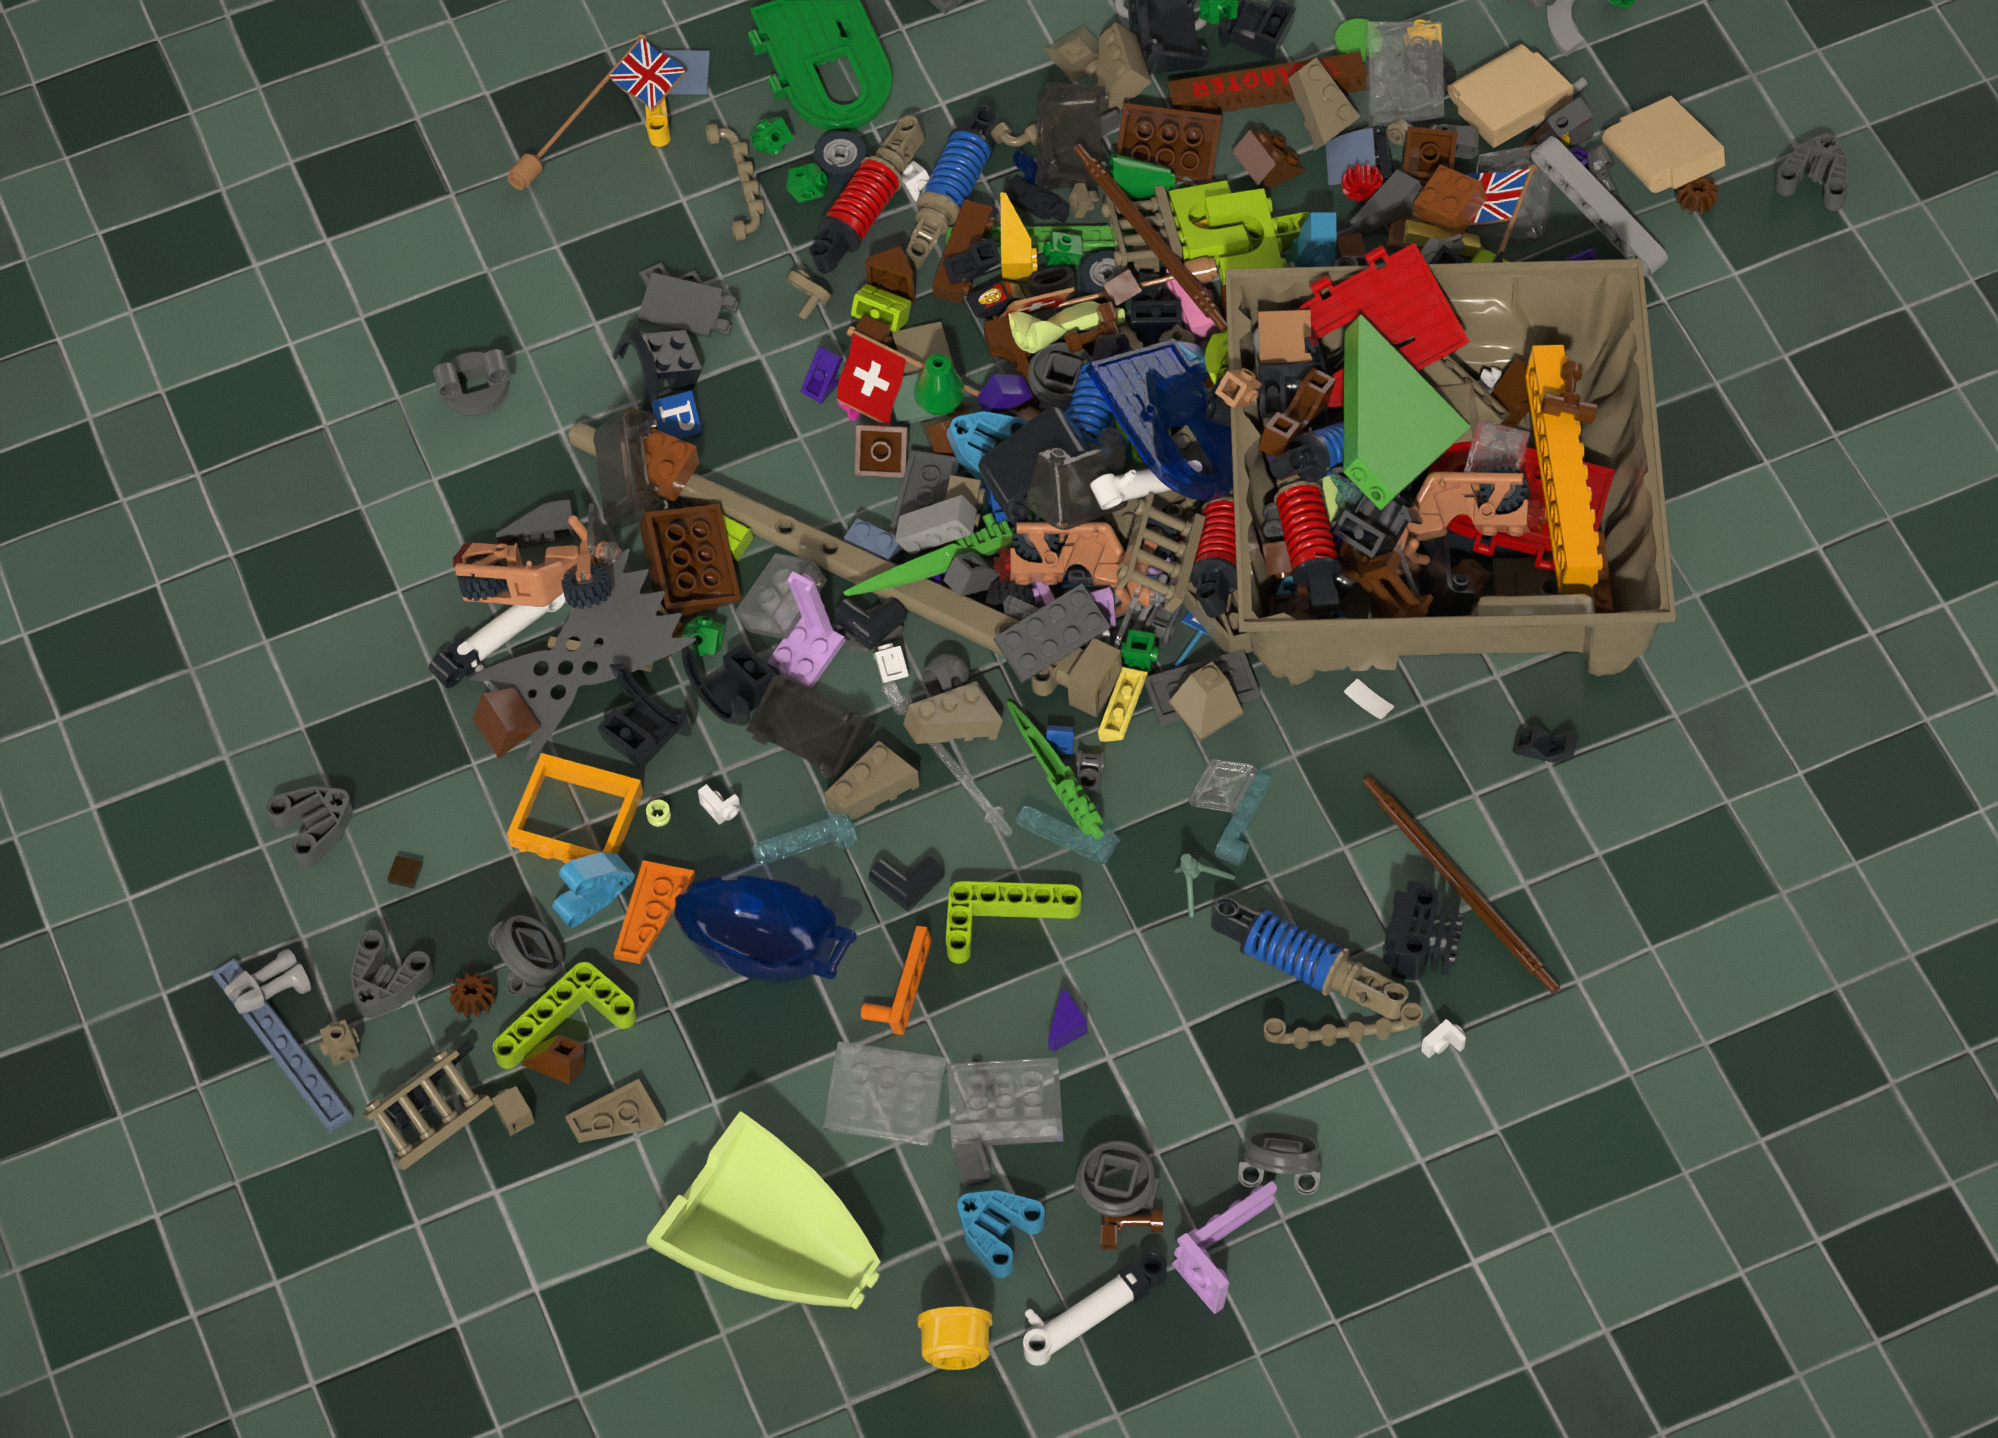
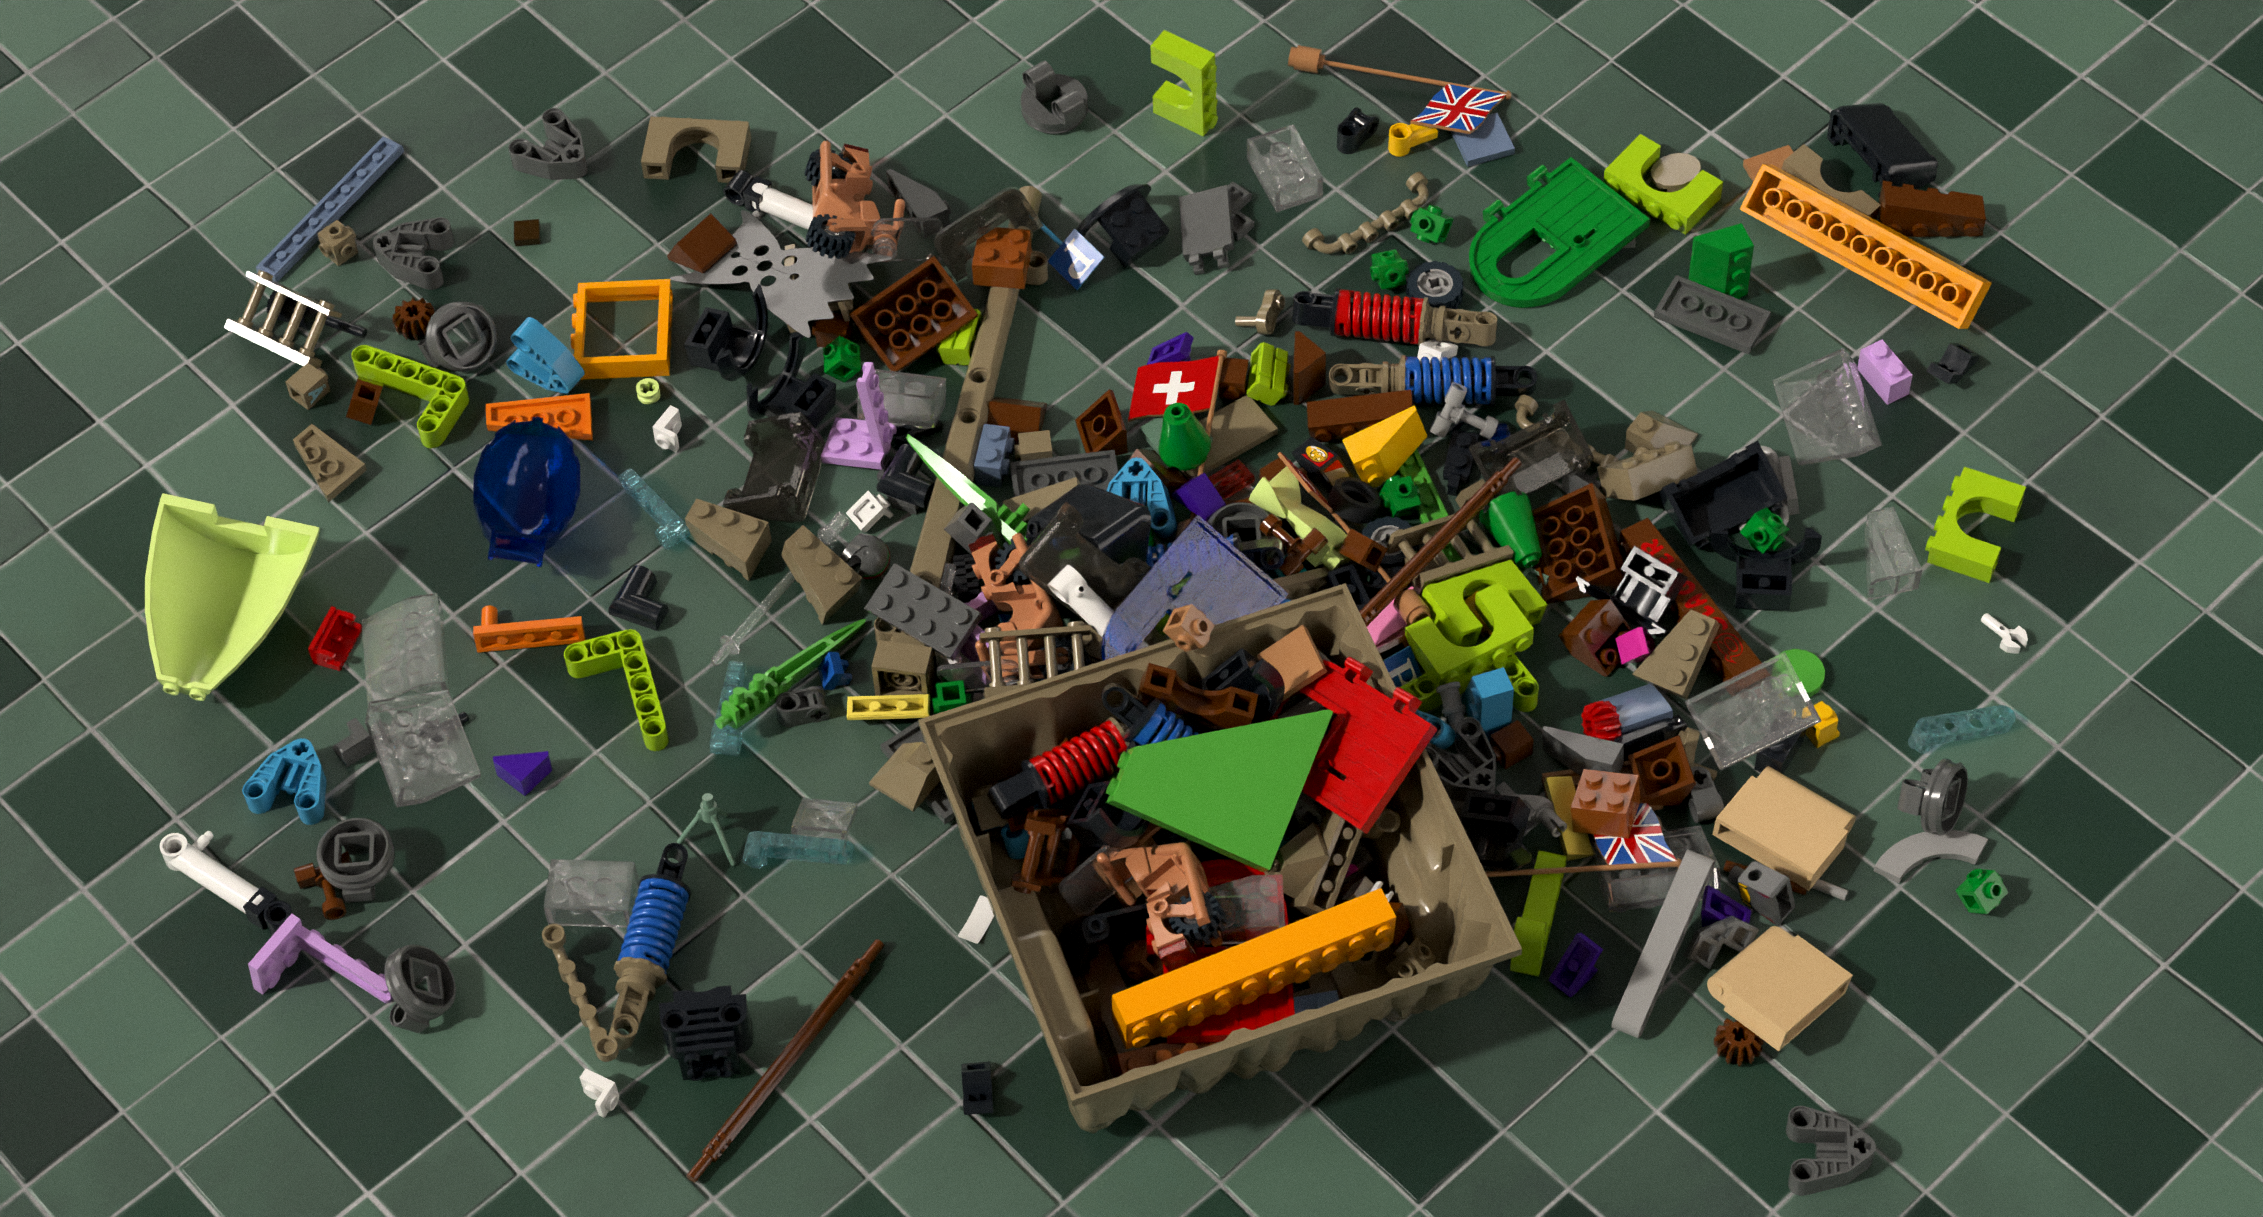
camera: 70 degrees right, 5 degrees down
light grey piece [224,949,311,1014] -> none
light grey brick [895,495,977,555] -> none
yellow wheel [917,1307,993,1370] -> none
black slope [942,238,1001,285] -> none
reddish brown bar [1541,361,1597,424] -> none
none -> red hinge [308,606,363,671]
none -> clear brick [544,859,639,928]
none -> dark tan arch [641,117,751,183]
none -> reddish brown slope [987,397,1047,444]
none -> dark tan brick [1014,430,1053,461]
none -> lime arch [1150,30,1218,136]
none -> clear red tile [1208,459,1255,499]
none -> clear brick [1247,124,1323,212]
none -> black piece [1337,107,1379,154]
none -> light grey bar [1430,382,1498,439]
none -> black piece [1576,546,1688,637]
none -> dark pink slope [1615,627,1656,664]

